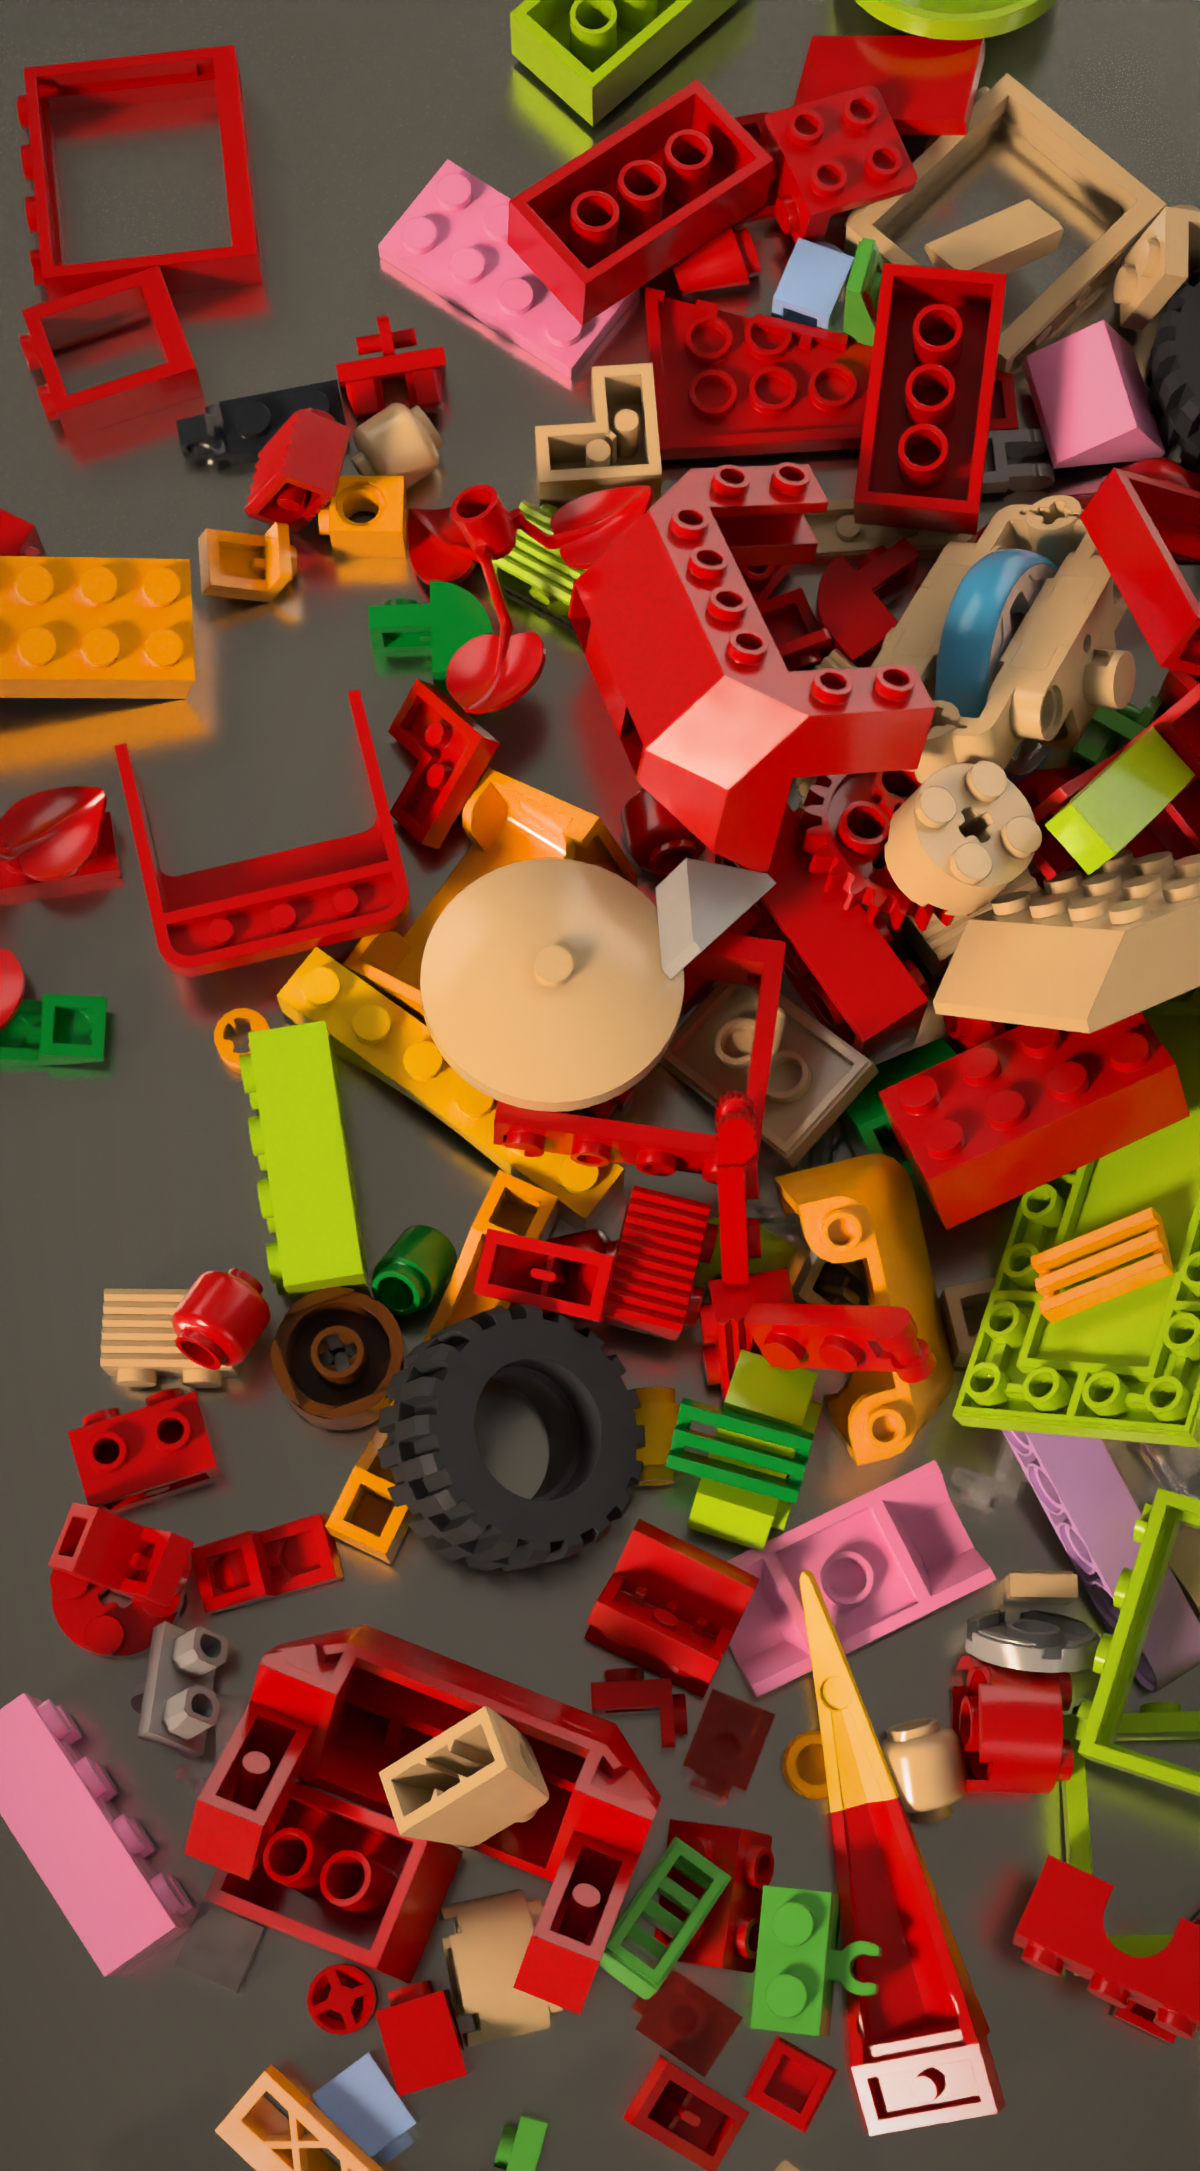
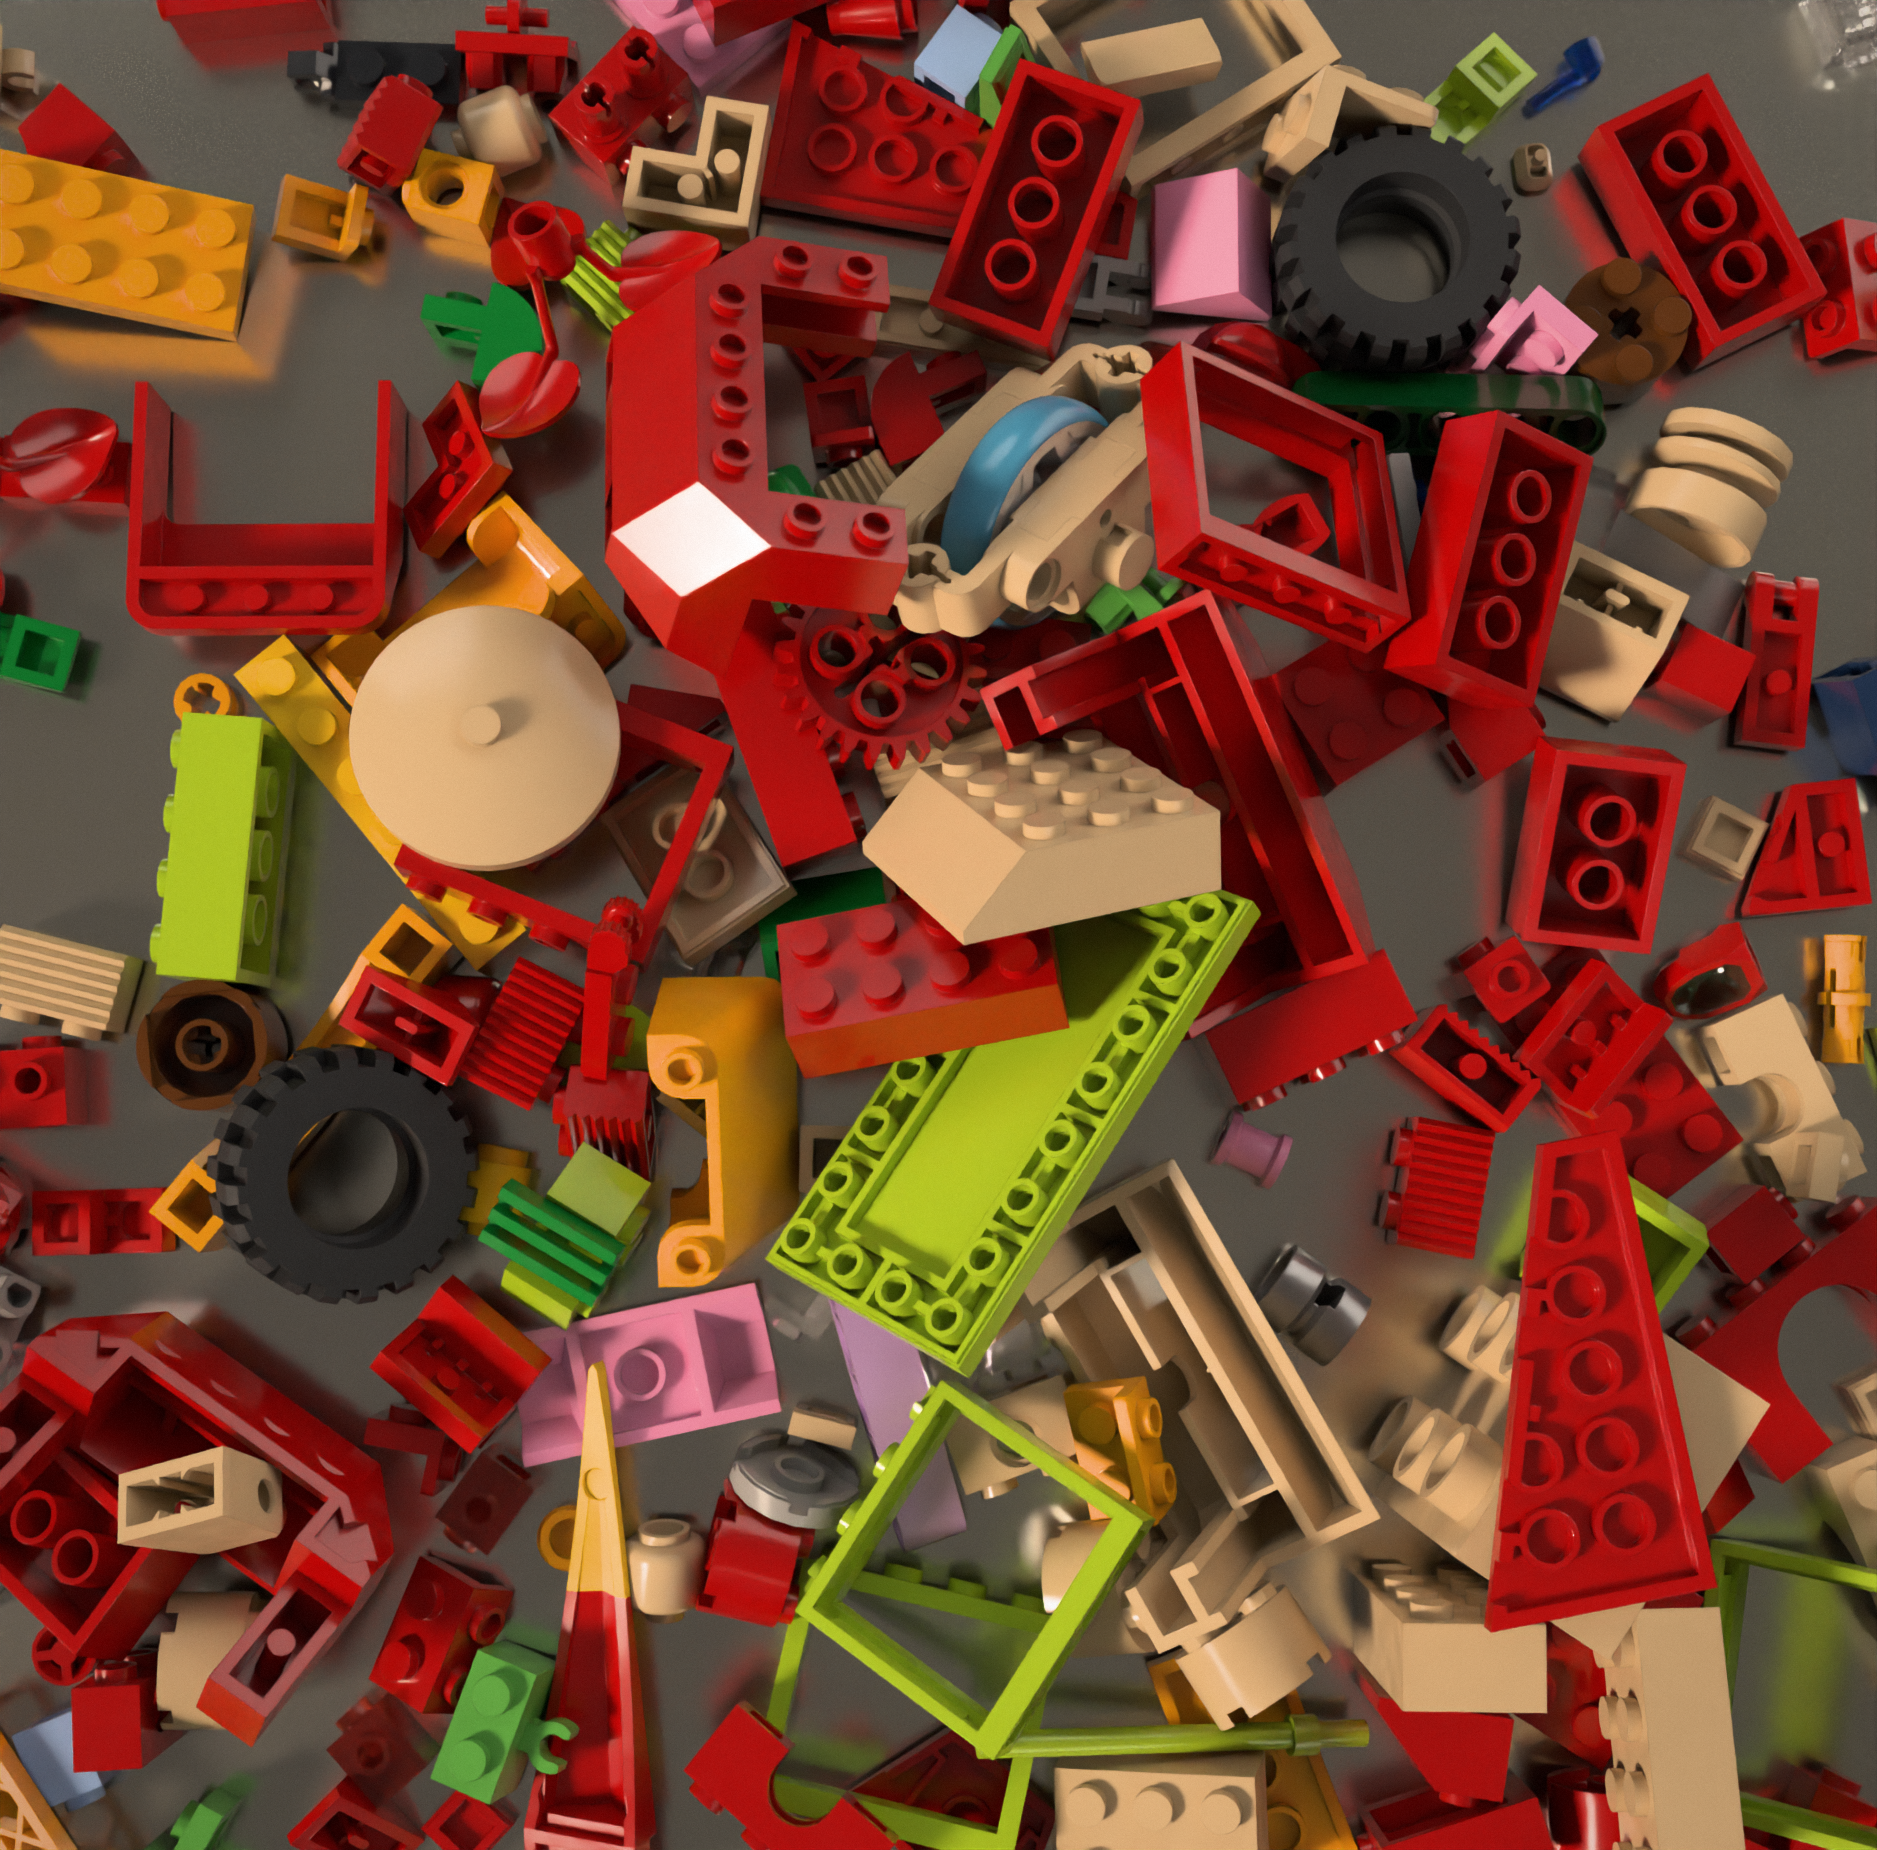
camera: 10 degrees right, 10 degrees up
red head [171,1268,271,1370] -> none
green brick [372,1225,457,1316] -> none
bright green slope [599,1837,732,2000] -> none
light grey slope [655,858,776,979] -> none
red plate [743,1302,937,1384] -> none
tan brick [884,761,1042,916] -> none
light orange tile [1030,1207,1174,1323] -> none
lime slope [1045,726,1195,875] -> none
none -> red brick [548,26,694,188]

